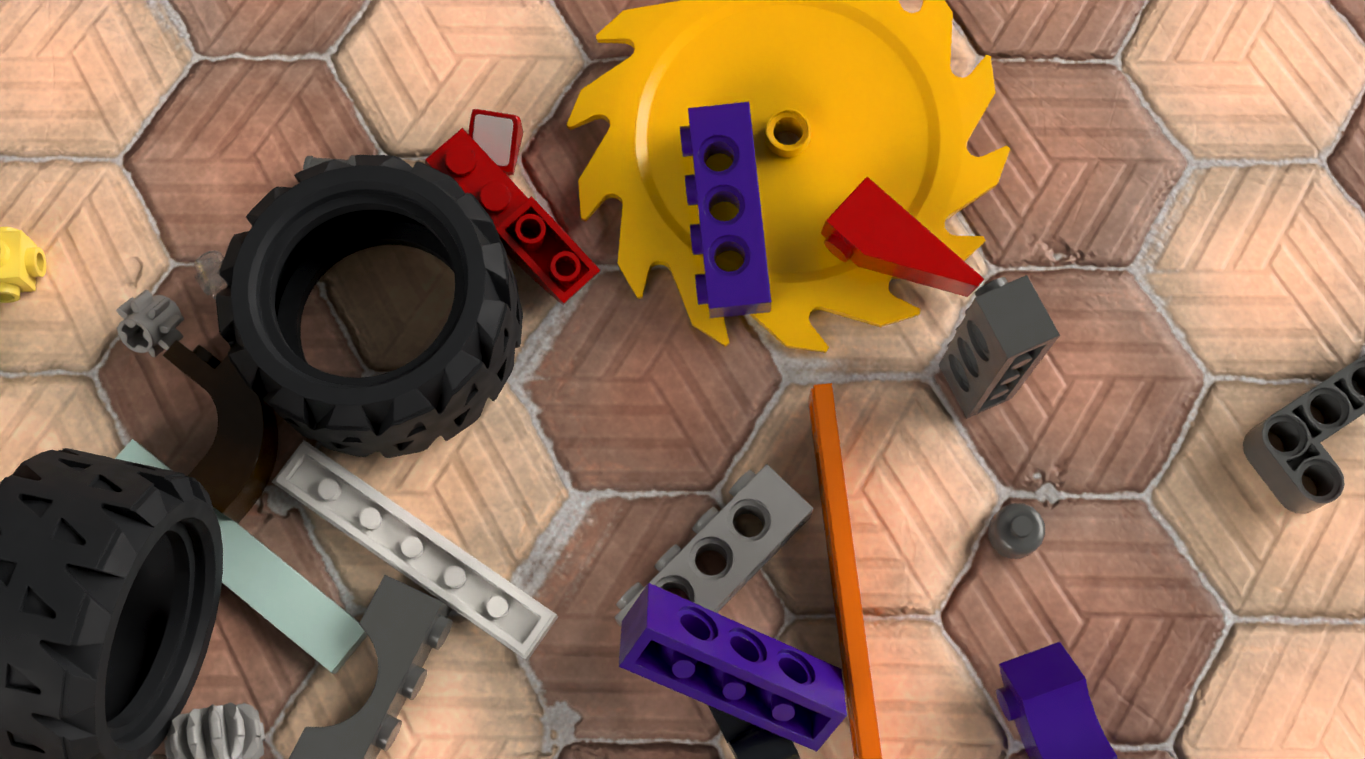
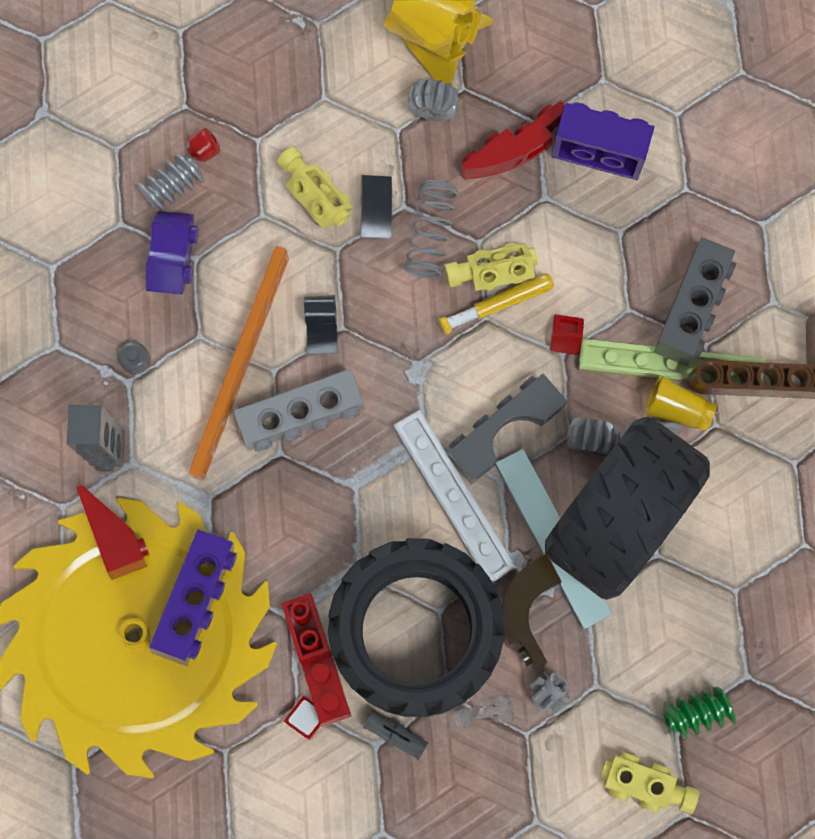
camera: 155 degrees left, 5 degrees up
dark purple brick [619,583,847,752] -> none

